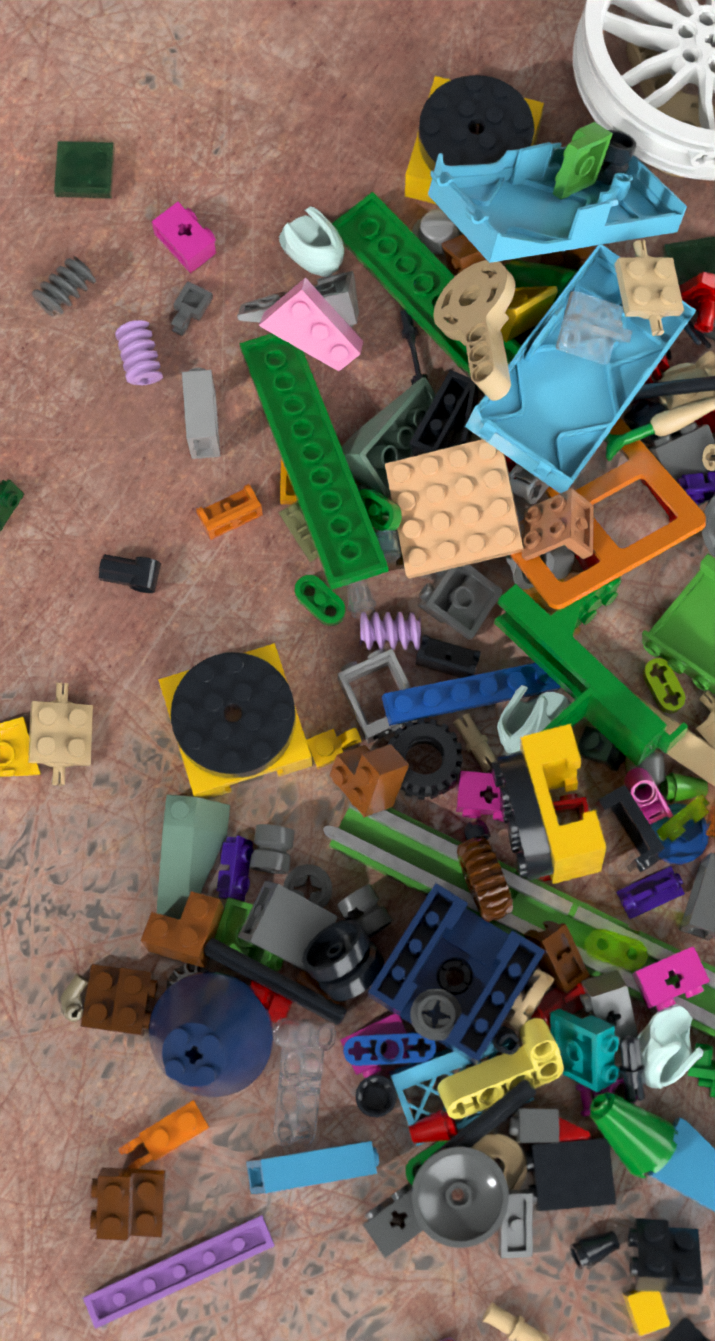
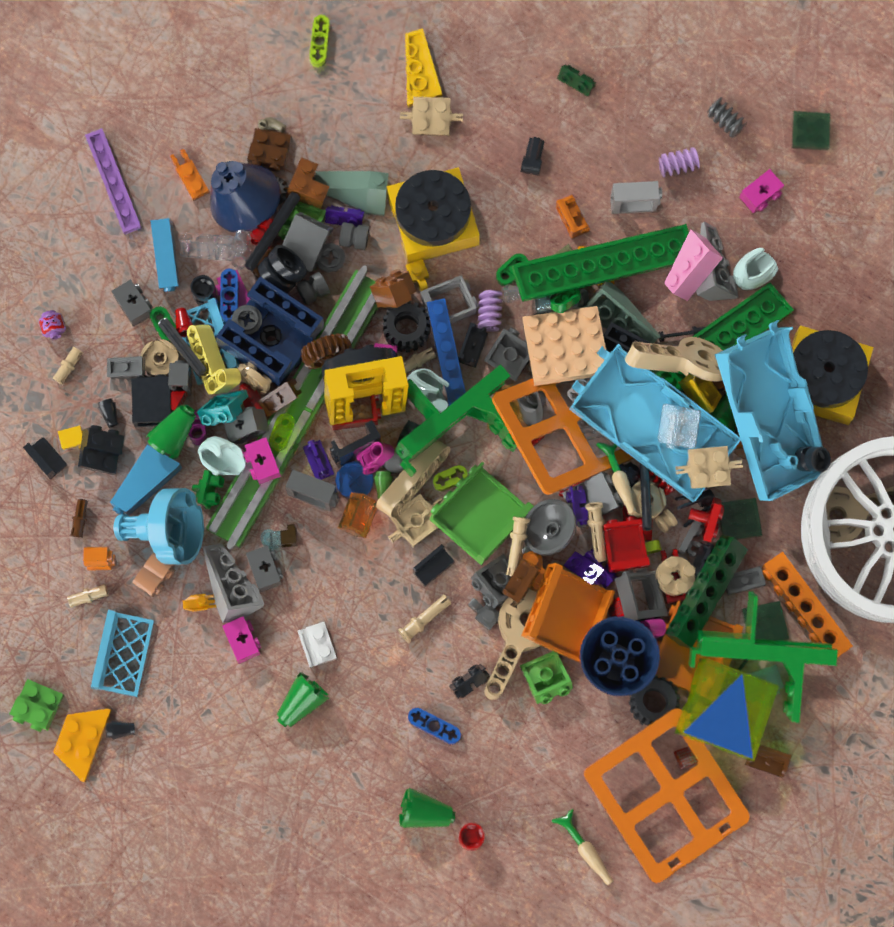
camera: 90 degrees right, 0 degrees up
reddish brown plate [90,1167,166,1241] -> none
dark grey plate [171,281,213,336] -> none
dark grey dish [411,1146,509,1248] -> none
black pin [493,1028,520,1055] -> none
nougat bracket [522,488,594,561] -> none
bright green plate [552,122,613,200] -> none
black axle [619,1036,645,1102] -> none
clear neon green plate [655,794,710,842] -> none

